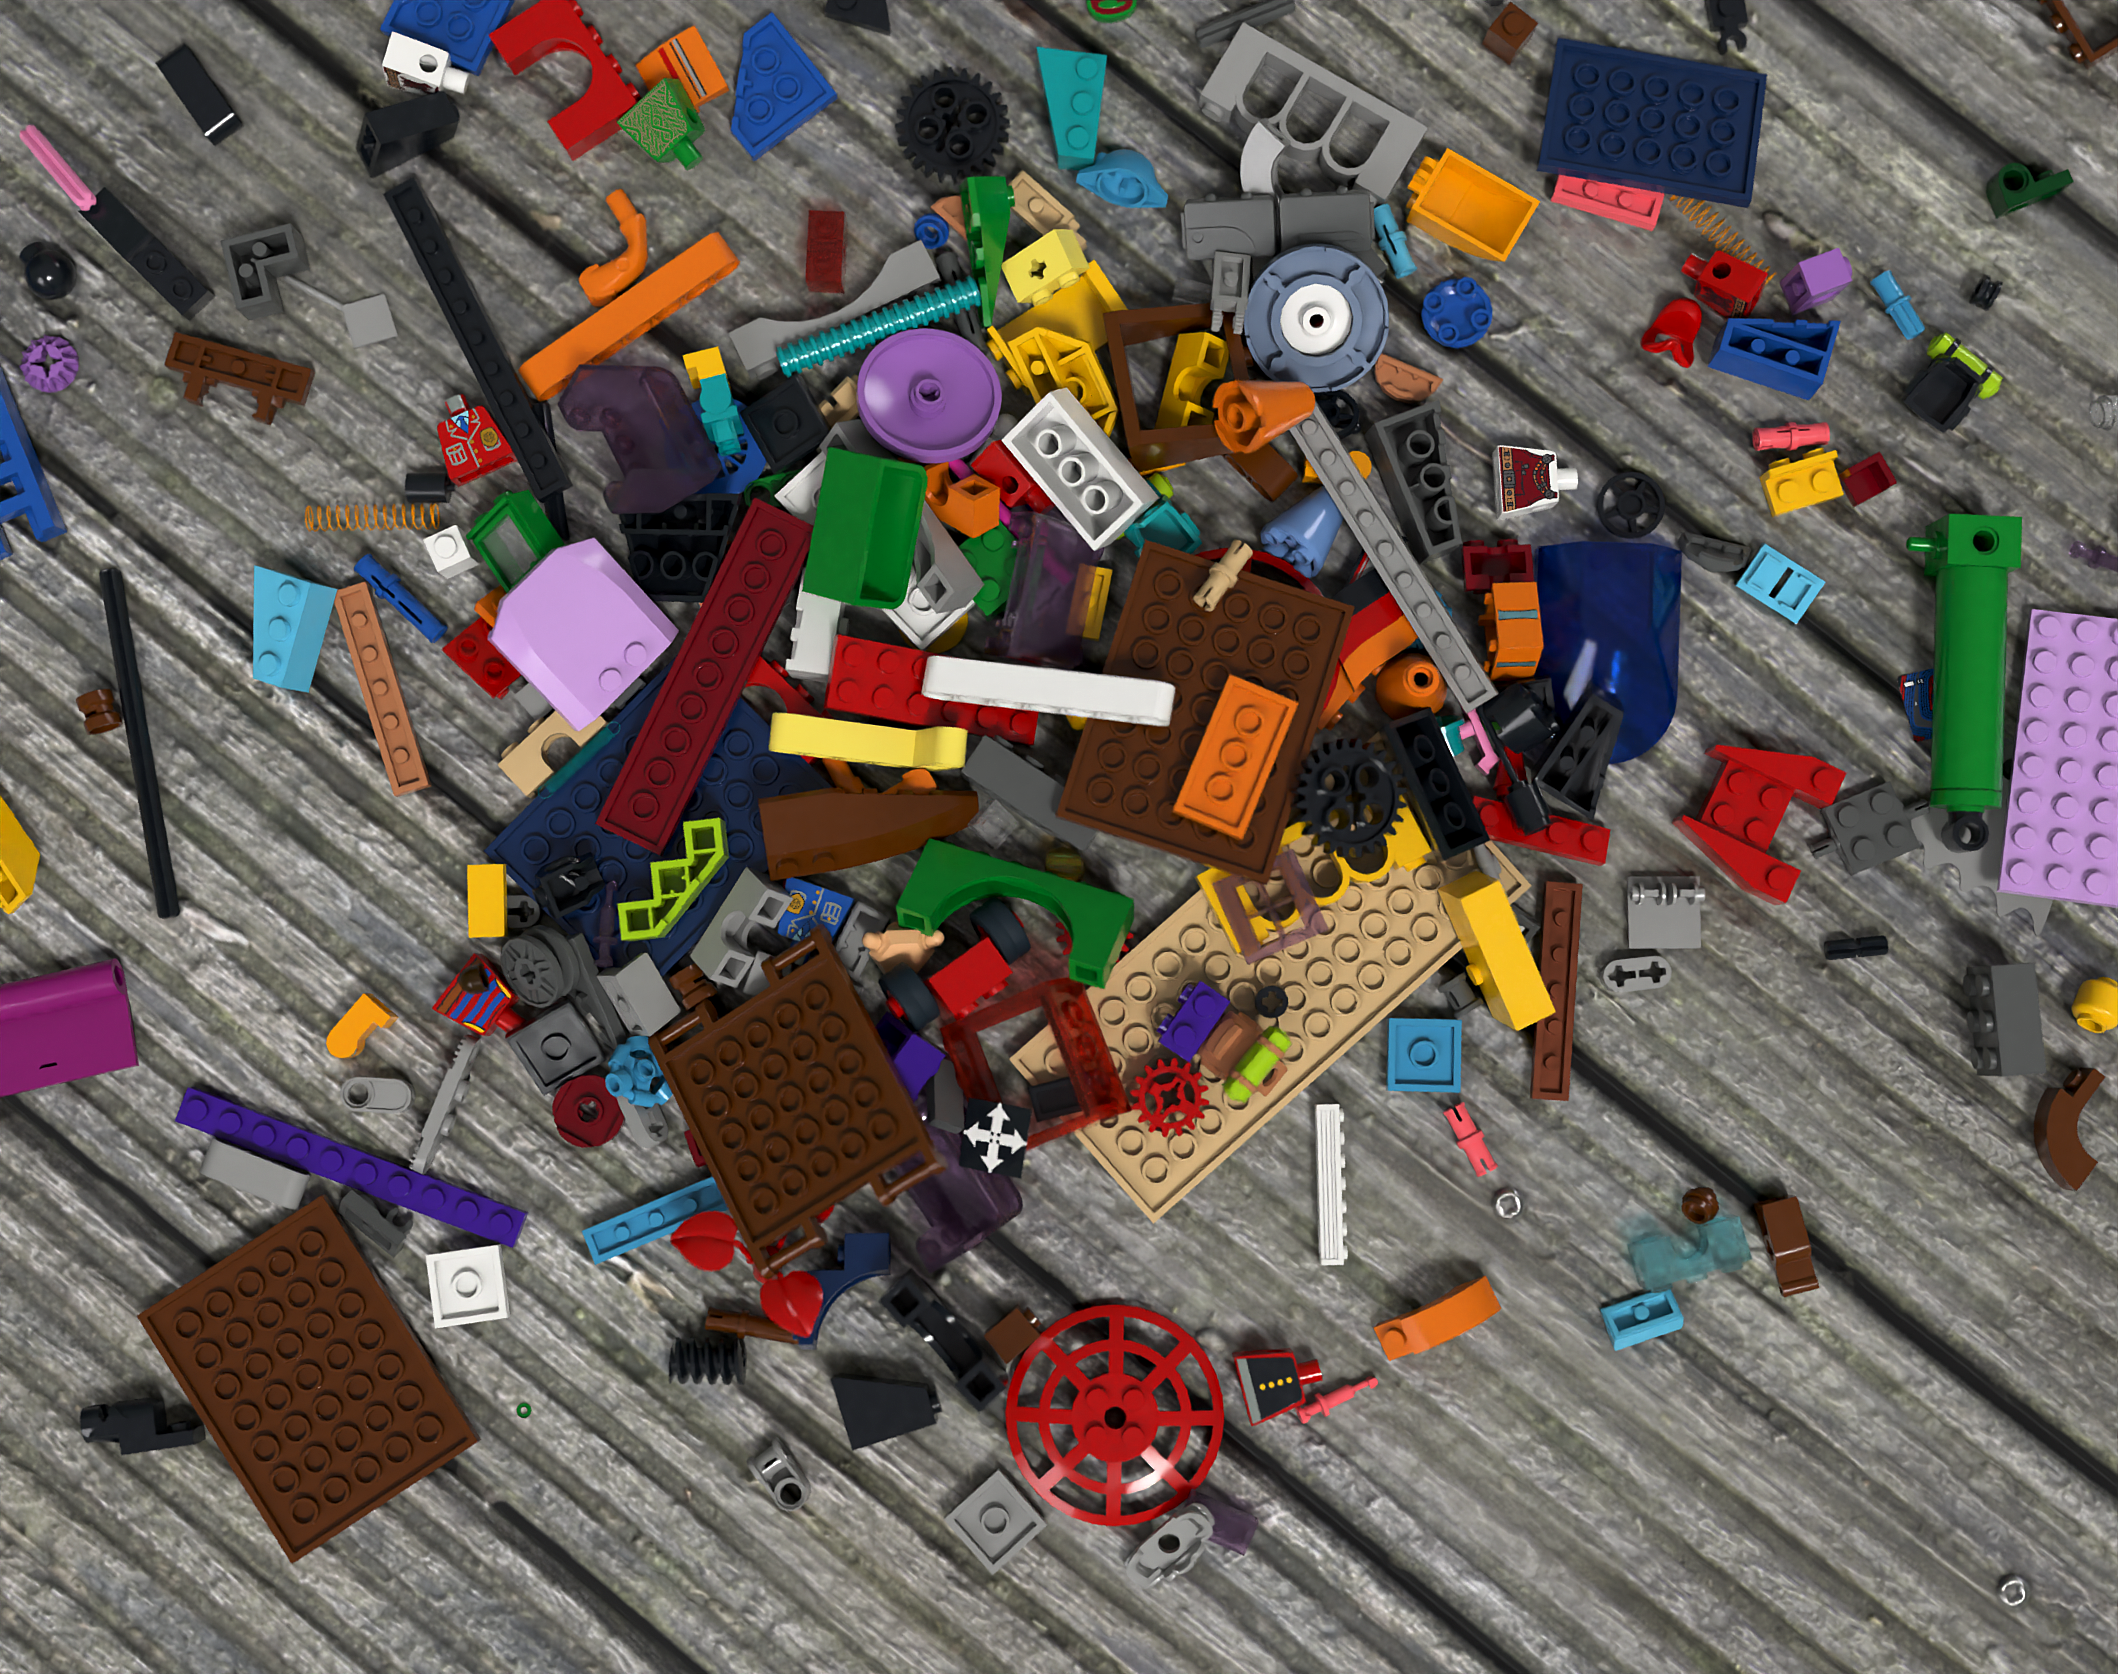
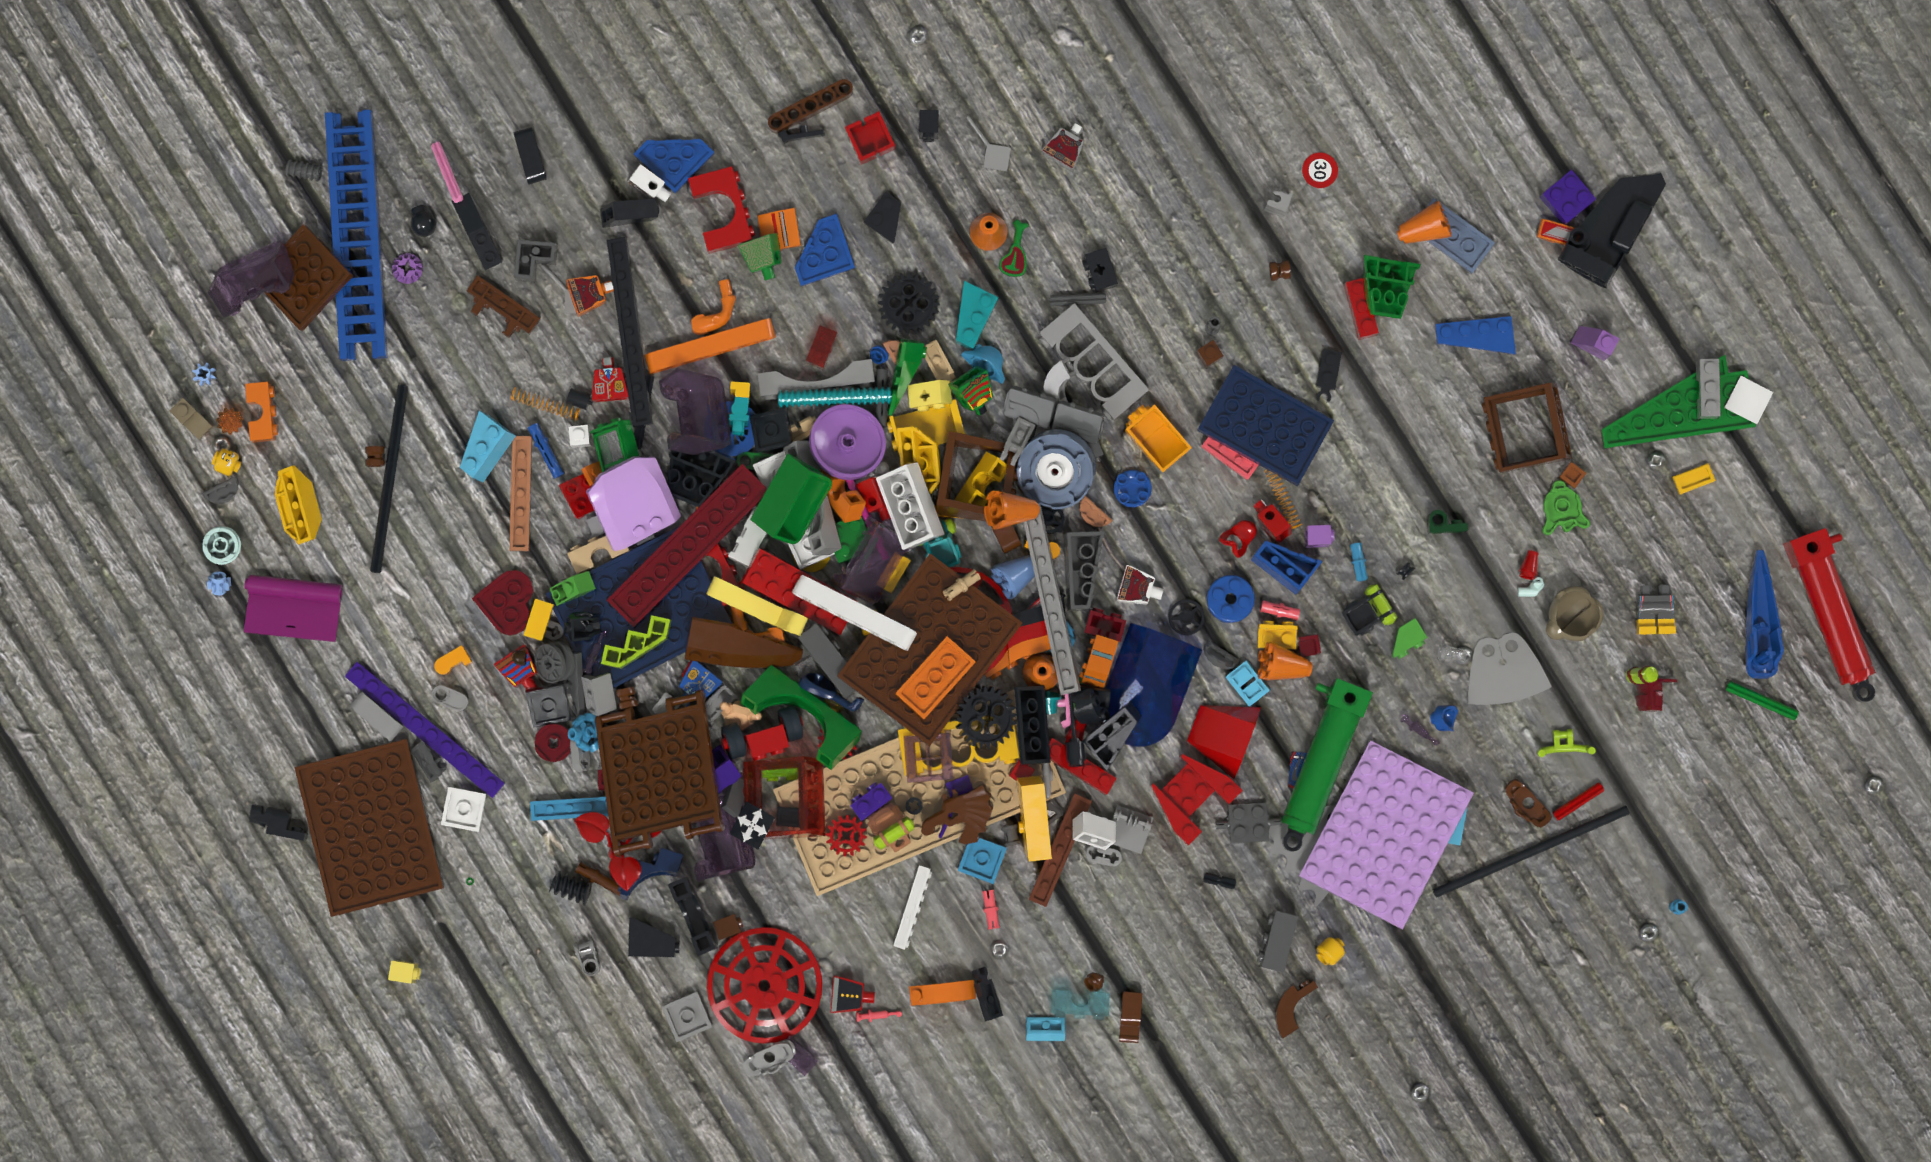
camera: 15 degrees right, 0 degrees up
light grey plate [409,1034,481,1175] -> none
teal piece [538,722,620,799] -> none
light grey arch [690,867,793,988] -> none
medium azure pin [1374,204,1417,279] -> none
none -> light yellow brick [388,960,421,983]
none -> dark red plate [472,570,534,636]
none -> bright green slope [549,571,596,606]
none -> torso [566,275,614,317]
none -> clear neon green plate [762,768,801,782]
none -> dark blue piece [799,672,864,711]
none -> reddish brown animal [921,784,993,844]
none -> dark purple piece [939,775,973,838]
none -> green torso [948,366,993,415]
none -> black plate [972,967,1003,1022]
none -> red tile [1009,760,1035,781]
none -> white brick [1073,811,1116,850]
none -> red wedge [1187,705,1261,779]
none -> blue plate [1206,575,1255,623]
none -> orange cone [1257,642,1313,681]
none -> bright green slope [1391,618,1428,659]

